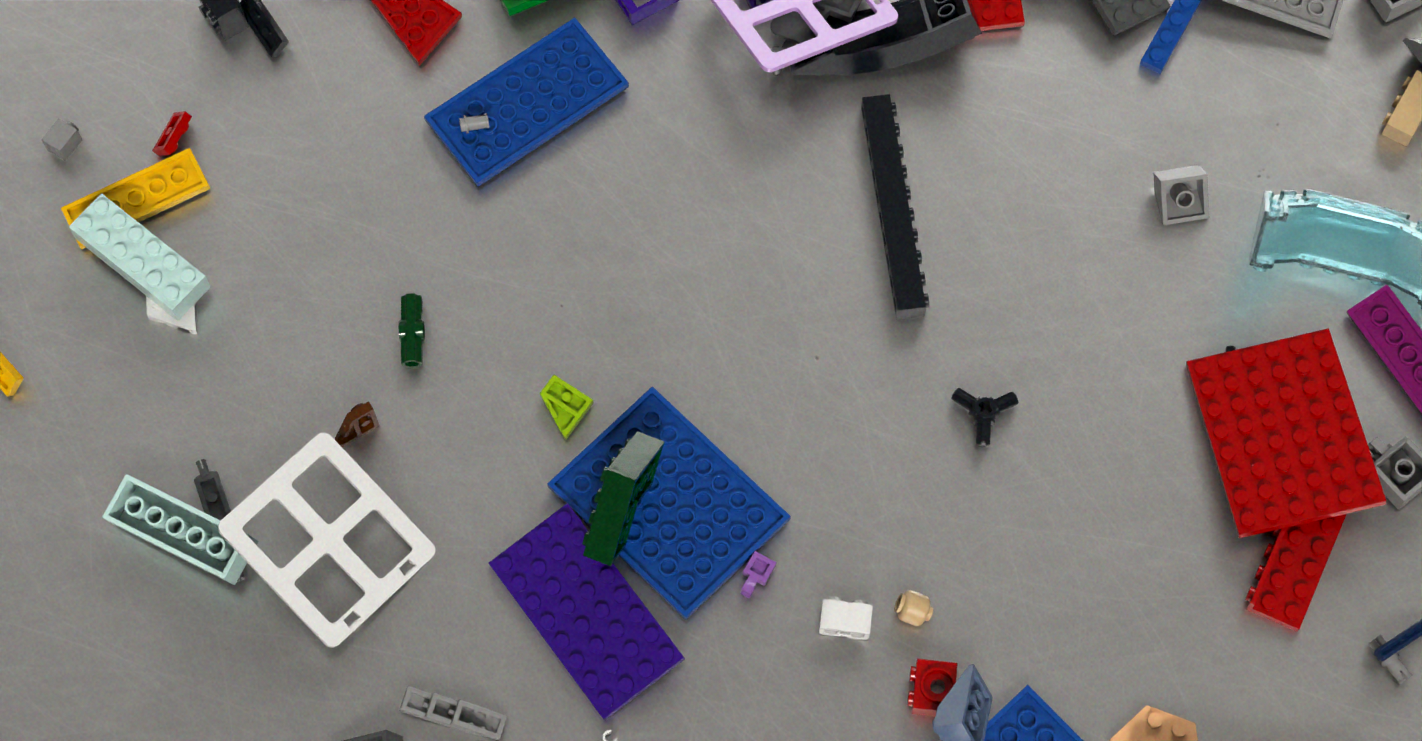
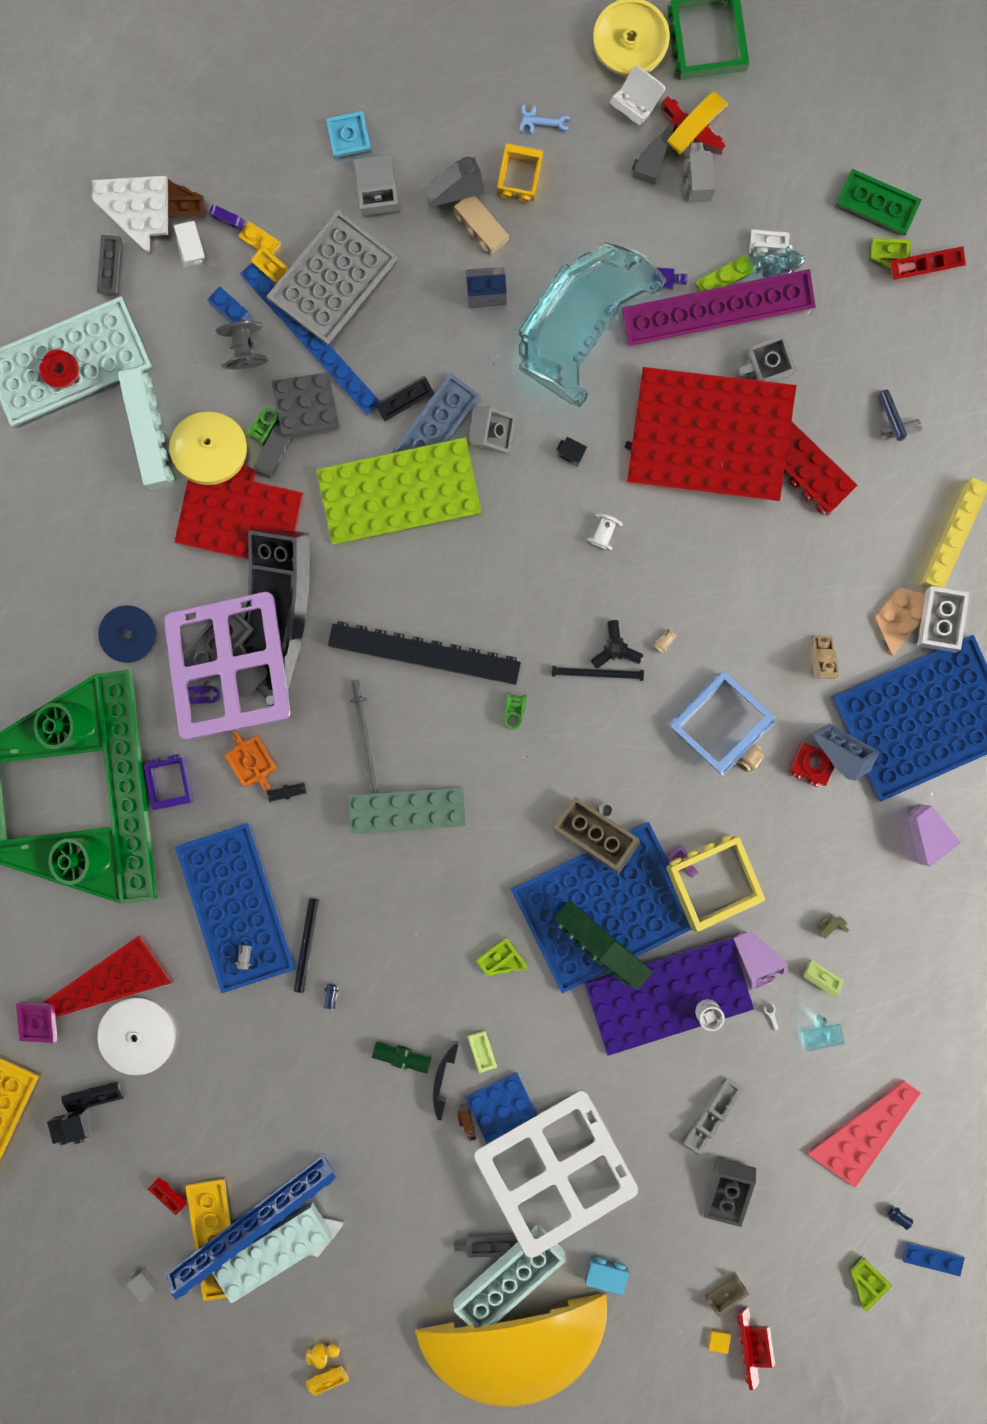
camera: 75 degrees left, 20 degrees up
white brick [819,596,873,640] -> none
none -> white dish [98,997,176,1075]
none -> blue plate [166,1154,337,1300]
none -> orange plate [224,731,277,791]
none -> black pin [266,782,307,803]
none -> black axle [294,898,319,993]
none -> yellow animal [306,1343,340,1369]
none -> lime plate [316,437,482,545]
none -> dark blue pin [323,984,340,1010]
none -> sand green plate [348,787,466,834]
none -> dark grey bar [350,679,378,794]
none -> black plate [375,376,434,421]
none -> sand blue plate [391,373,481,453]
none -> yellow brick [415,1293,607,1407]
none -> black slope [433,1041,459,1121]
none -> blue plate [465,1072,537,1144]
none -> dark blue slope [466,267,507,308]
none -> yellowish green plate [467,1030,497,1073]
none -> bright green piece [504,692,527,730]
none -> black bar [552,665,644,681]
none -> dark tan brick [553,797,640,875]
none -> black brick [556,436,587,467]
none -> medium azure brick [585,1256,629,1295]
none -> white hose [587,513,622,551]
none -> light grey hinge [597,803,614,818]
none -> tan pin [653,629,677,654]
none -> light yellow window [666,834,765,932]
none -> light blue window [671,671,776,776]
none -> white wheel [695,999,725,1031]
none -> lavender slope [733,931,788,990]
none -> tan slope [812,636,839,679]

